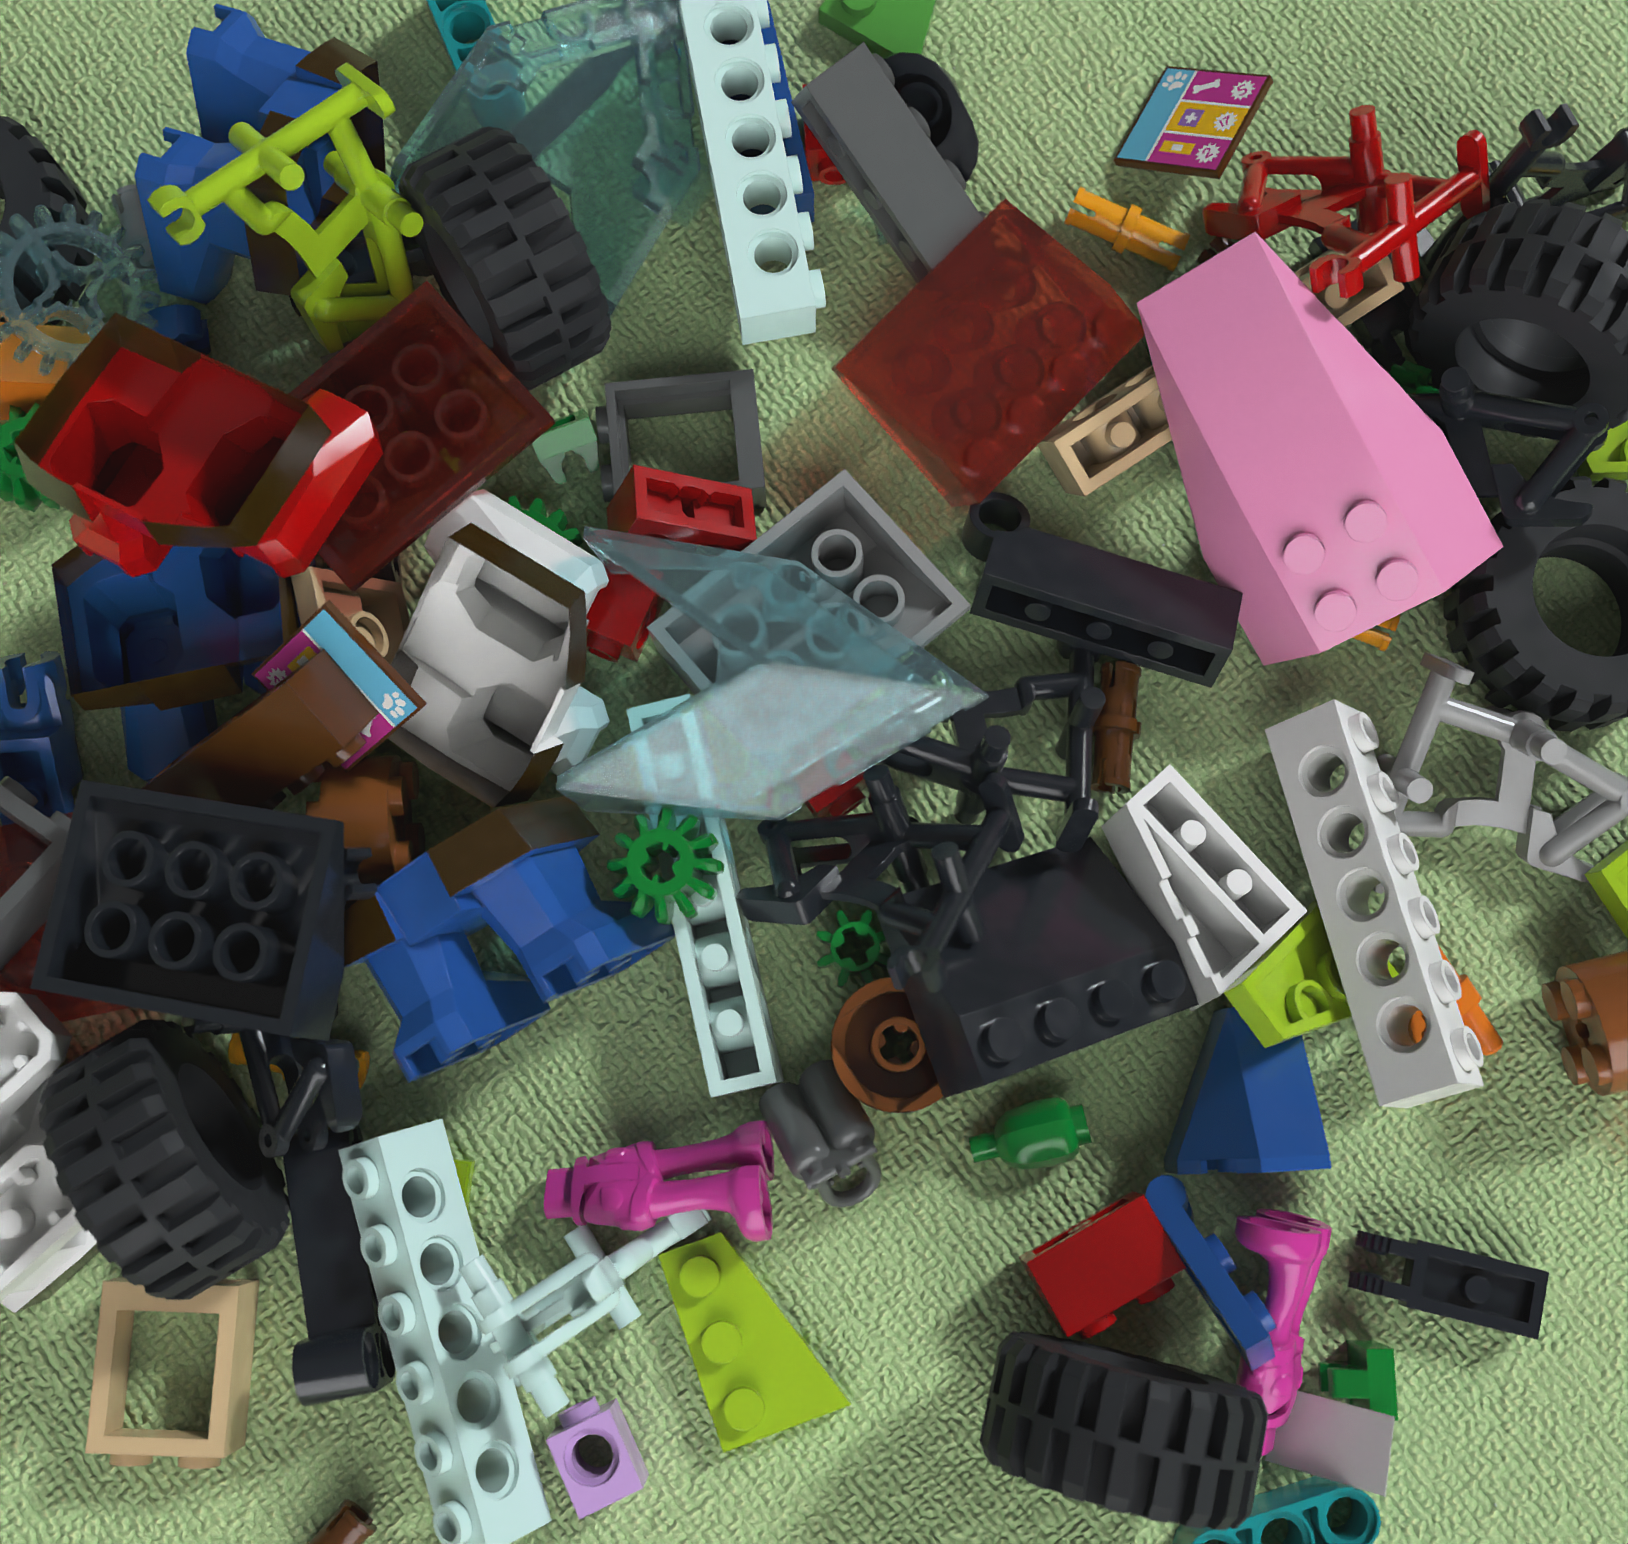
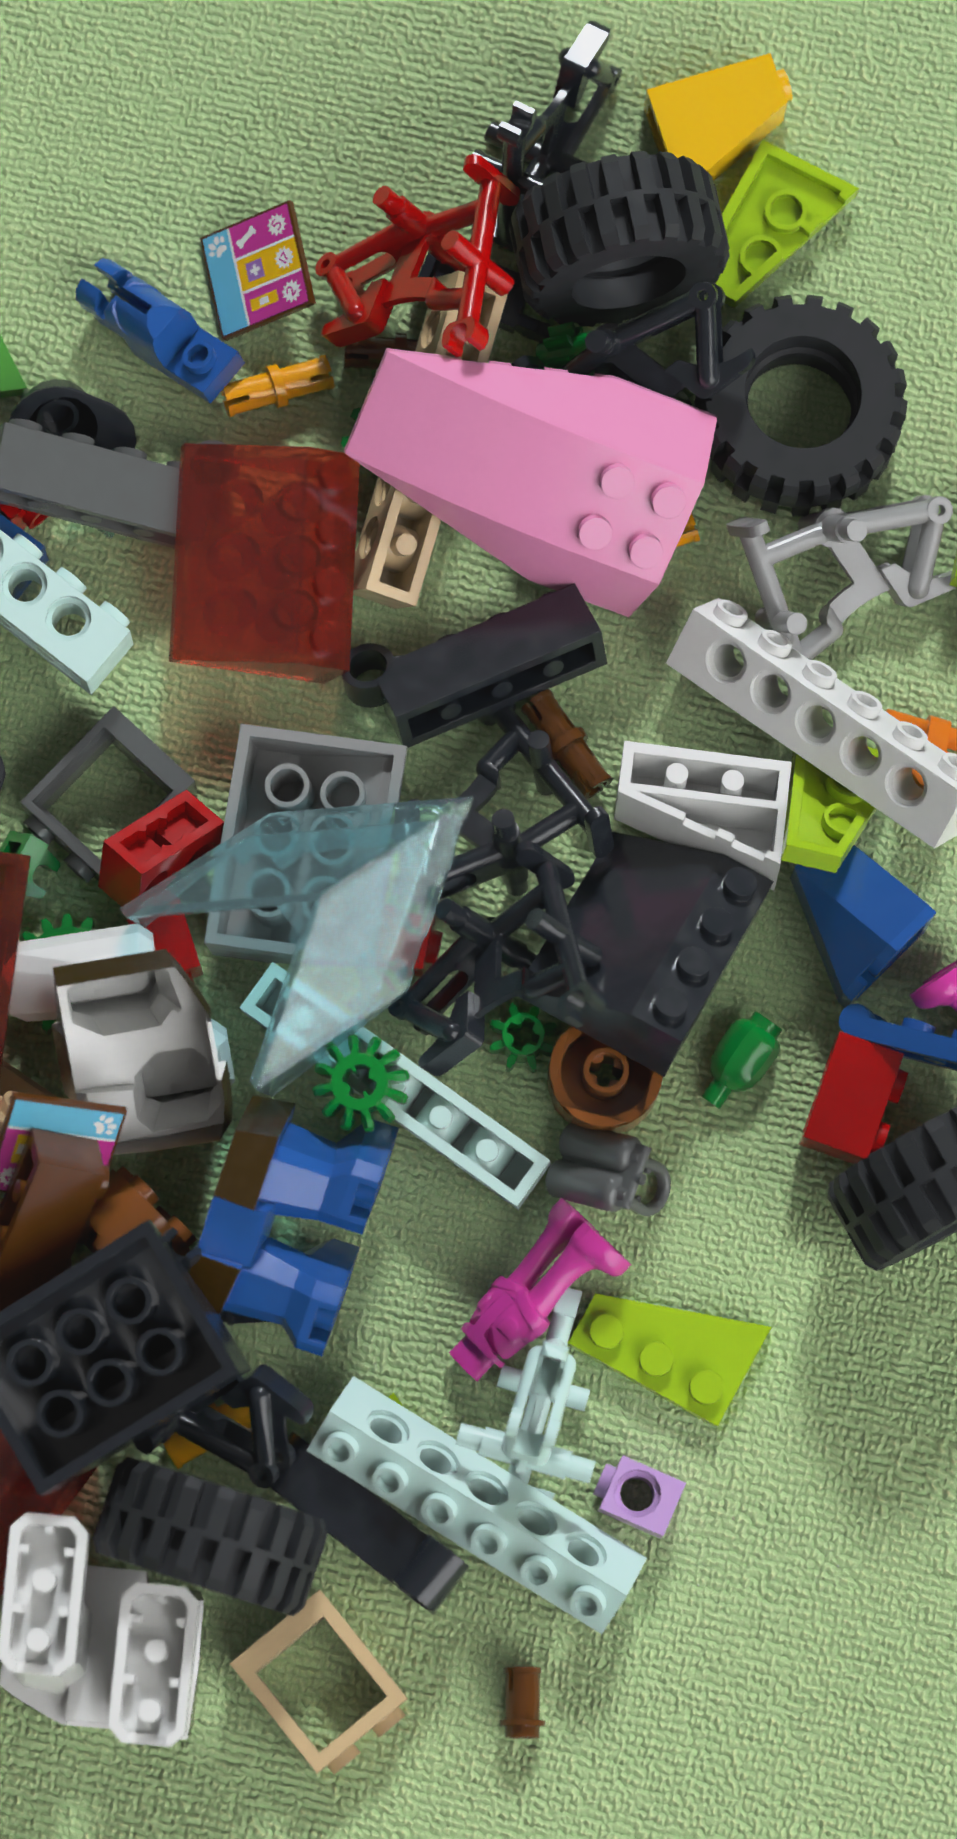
camera: 45 degrees left, 0 degrees up
none -> blue plate [76,258,245,404]

